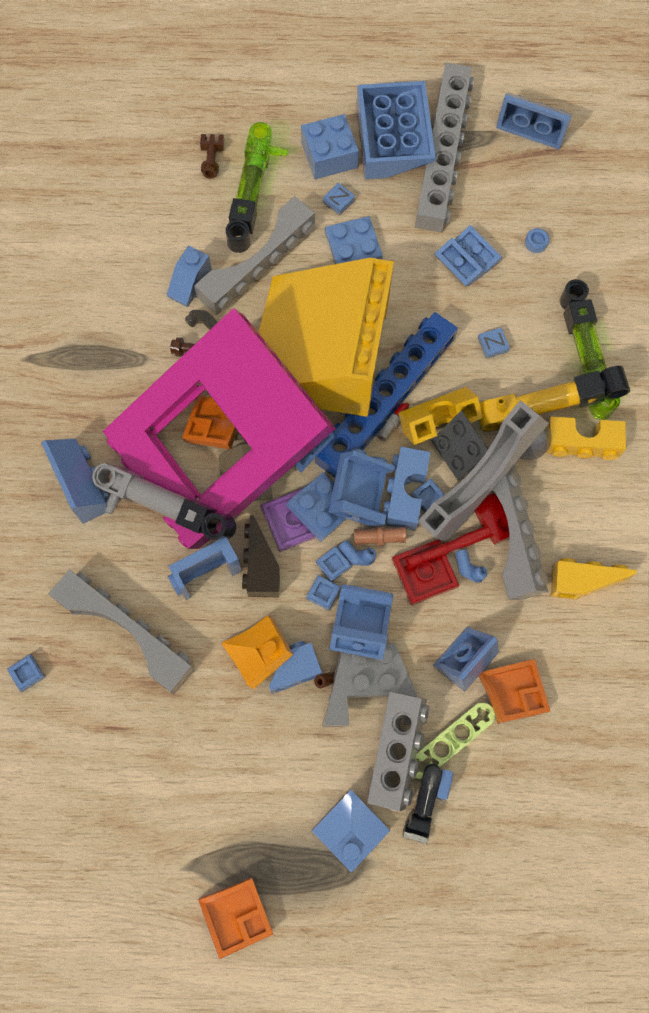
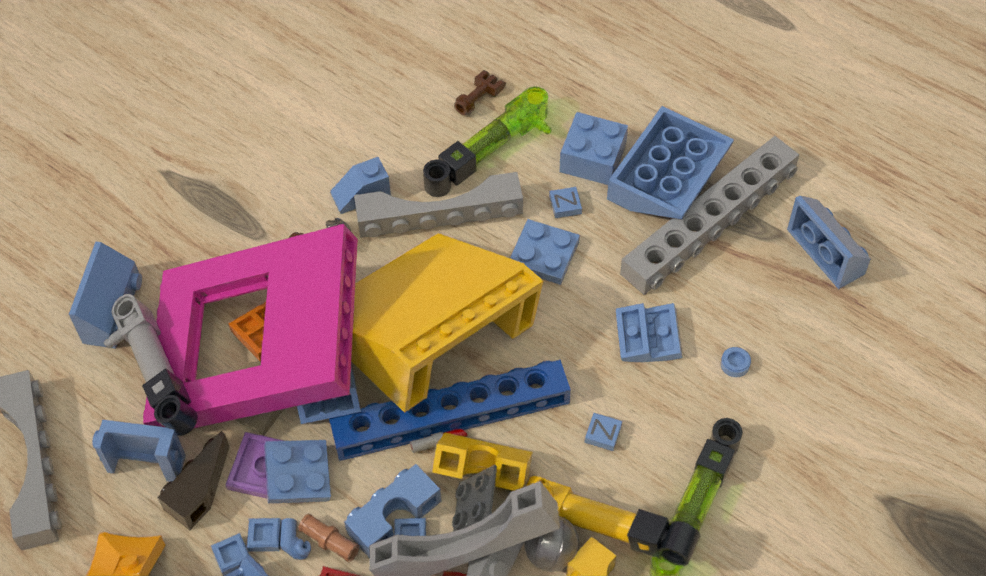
camera: 40 degrees right, 15 degrees down
medium blue panel [328,449,395,527] -> none

